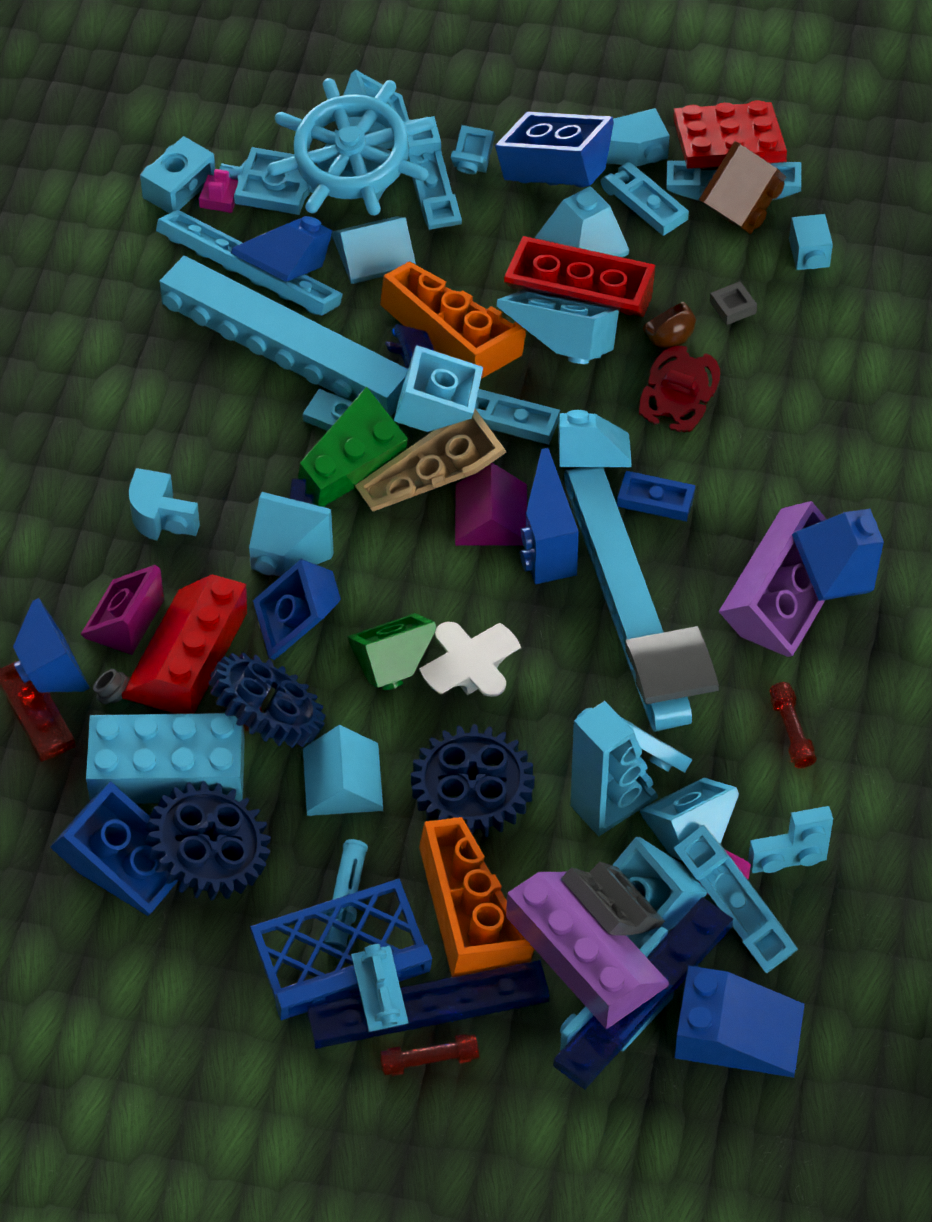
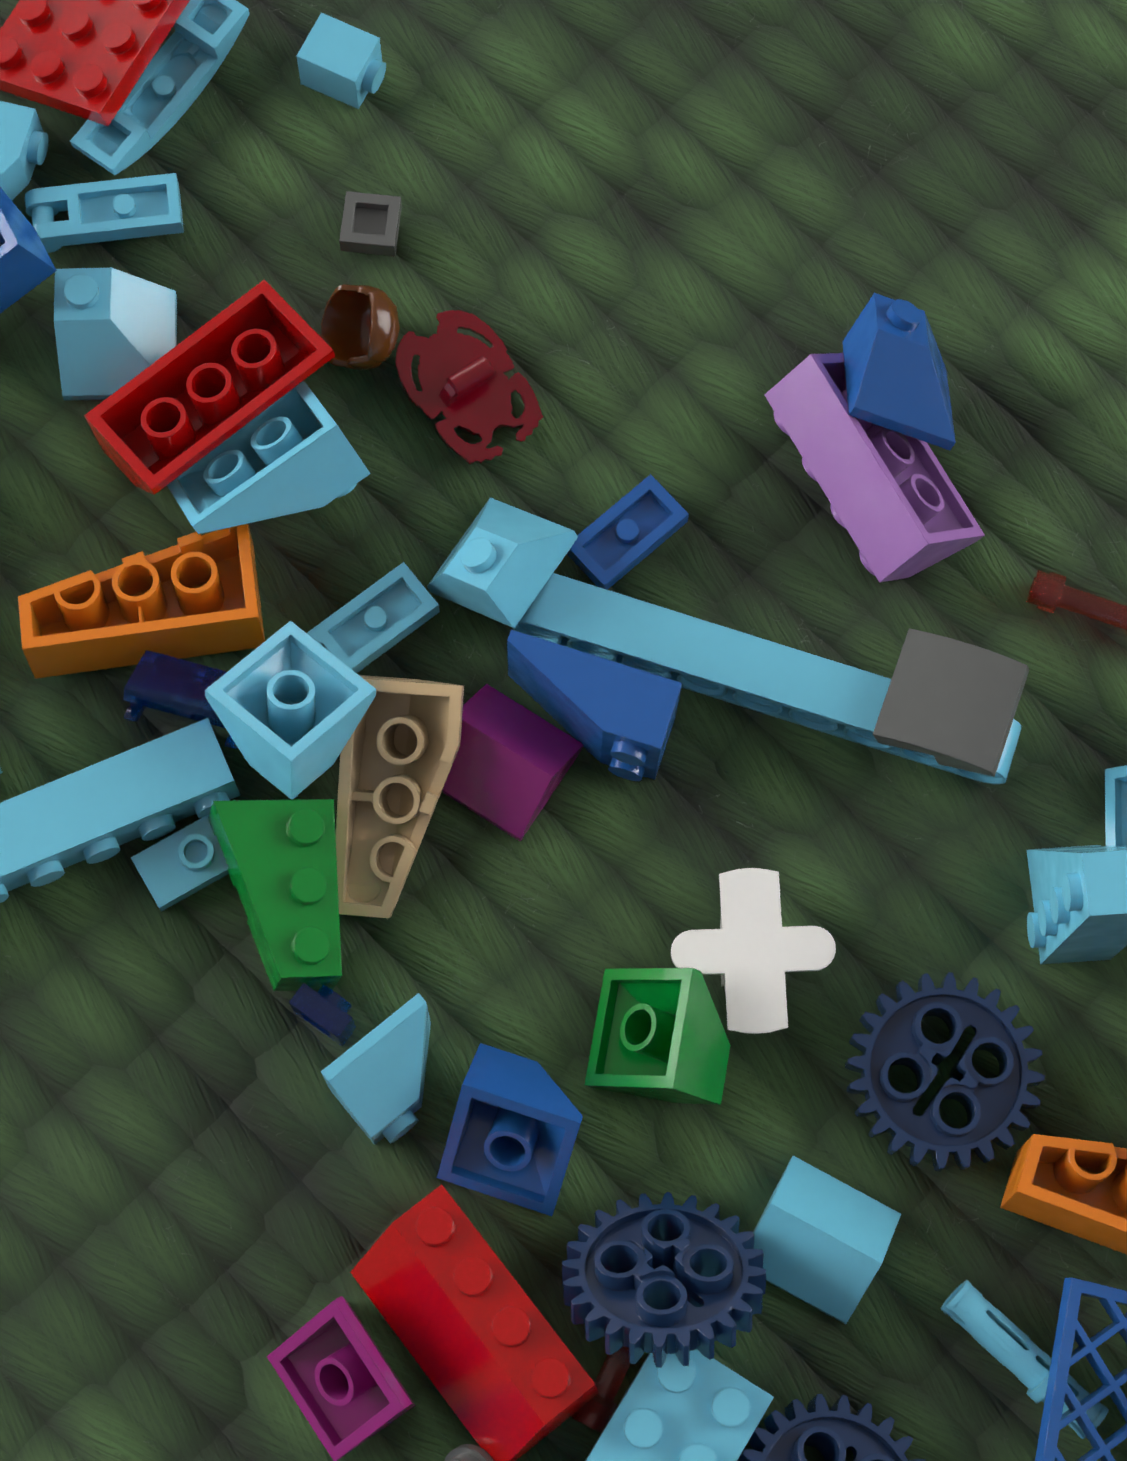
camera: 60 degrees left, 20 degrees up
medium azure brick [129,468,200,541] -> none
medium azure plate [621,717,692,773] -> none
slope [699,141,786,234] -> none

